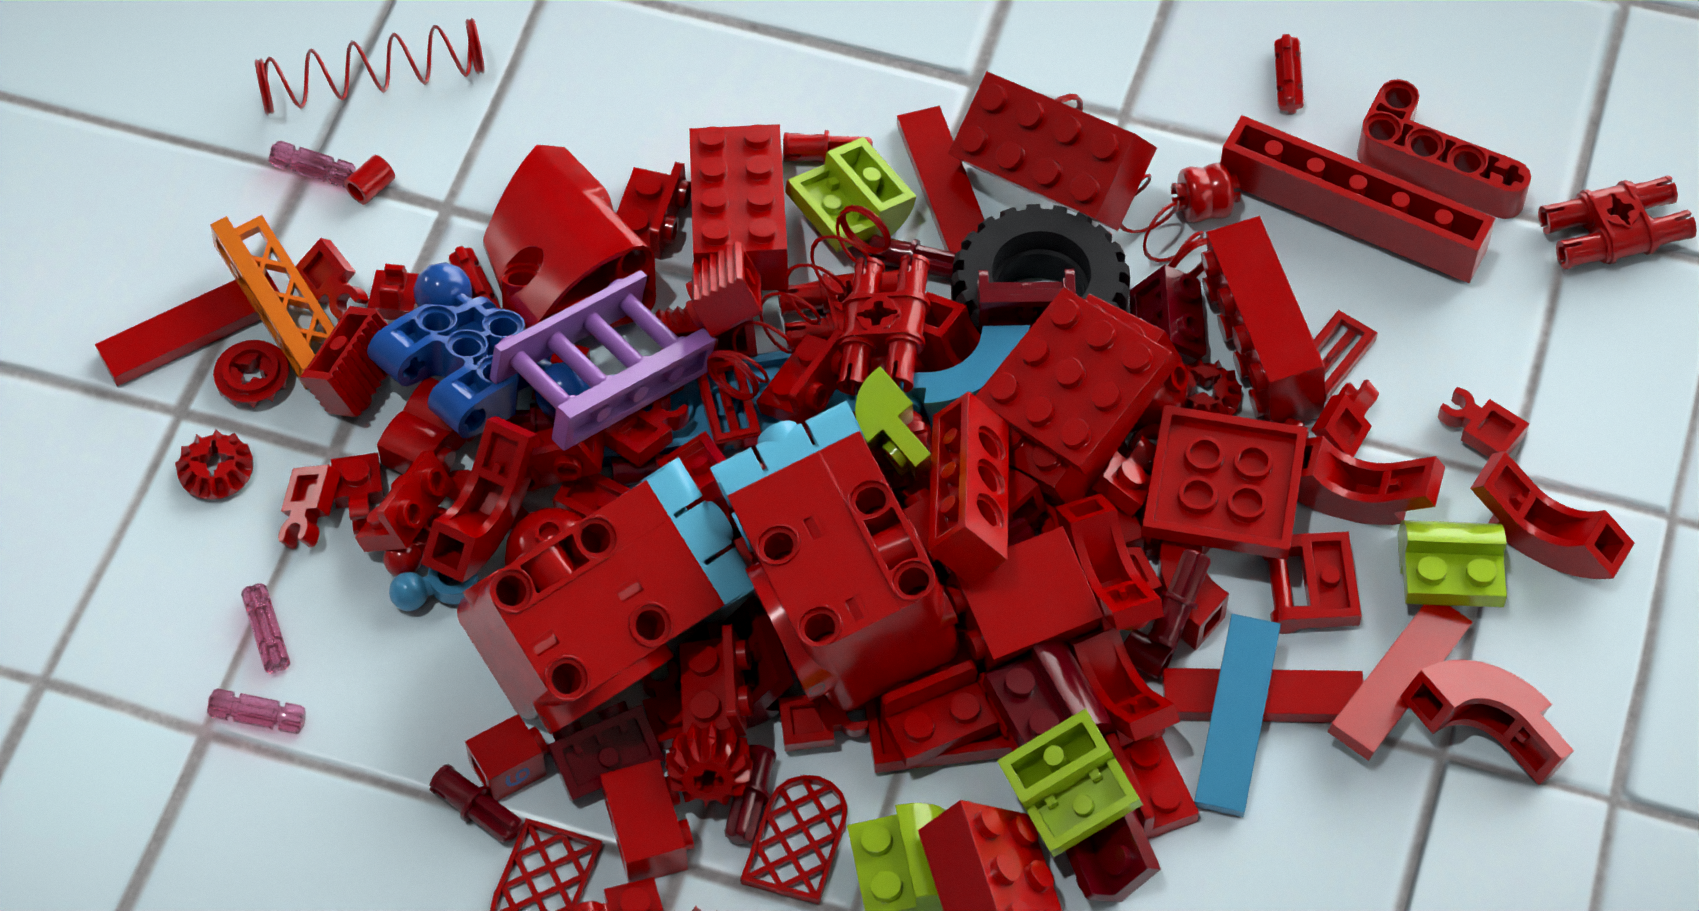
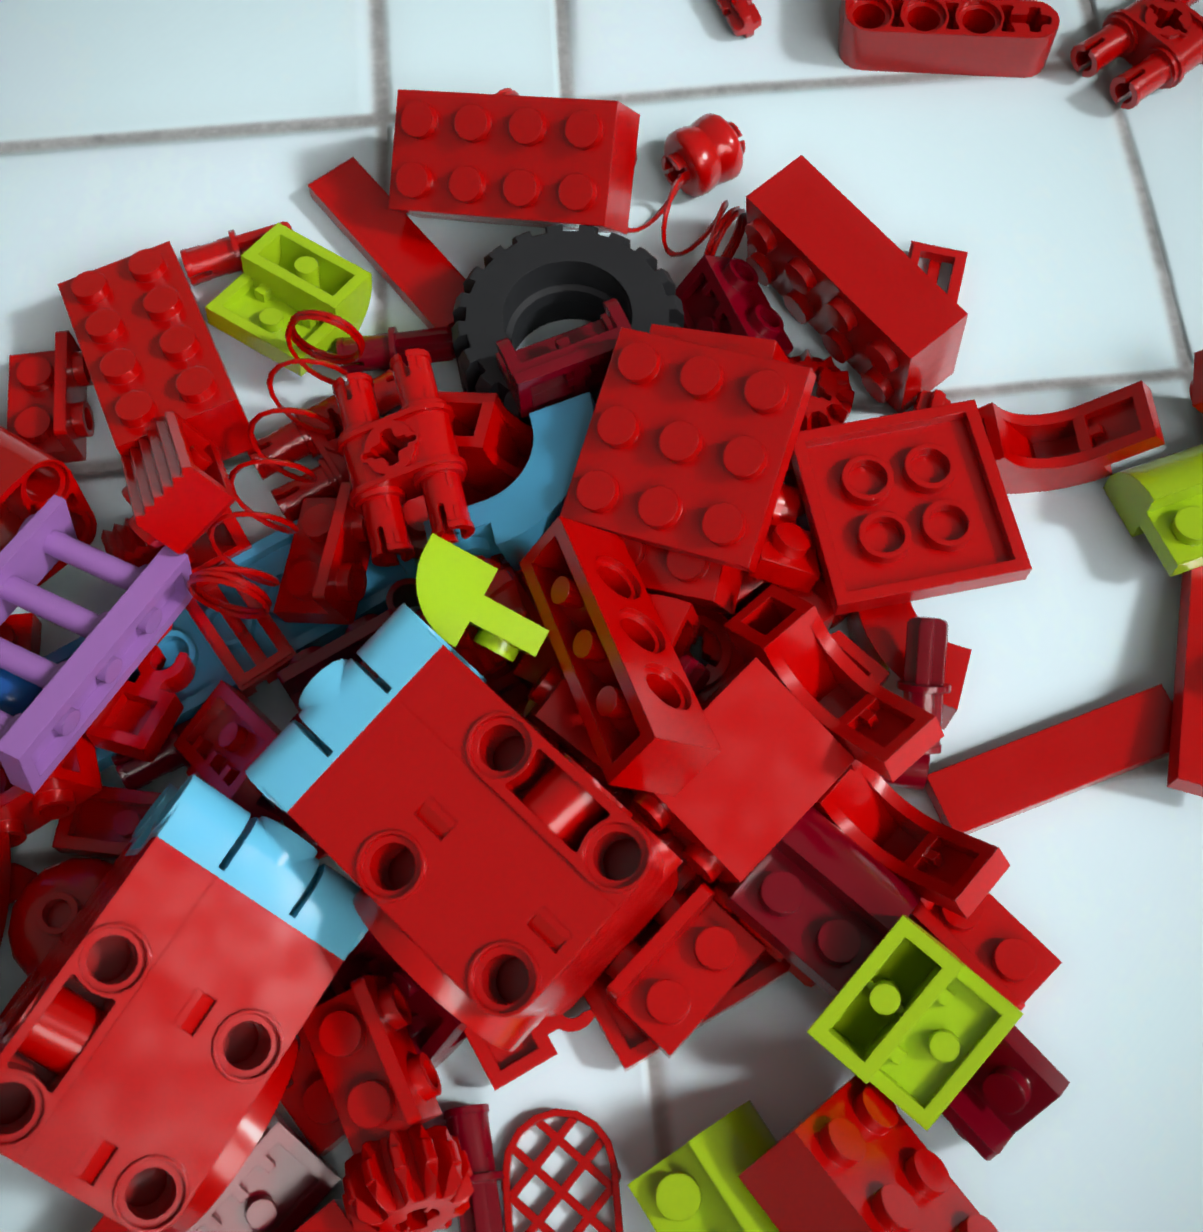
camera: 20 degrees left, 10 degrees up
dark azure tile [1194,613,1281,817] -> none
red brick [1220,115,1496,284] -> none
red plate [1262,531,1362,634] -> none
red plate [1311,379,1379,457] -> none
red plate [1438,387,1530,458] -> none

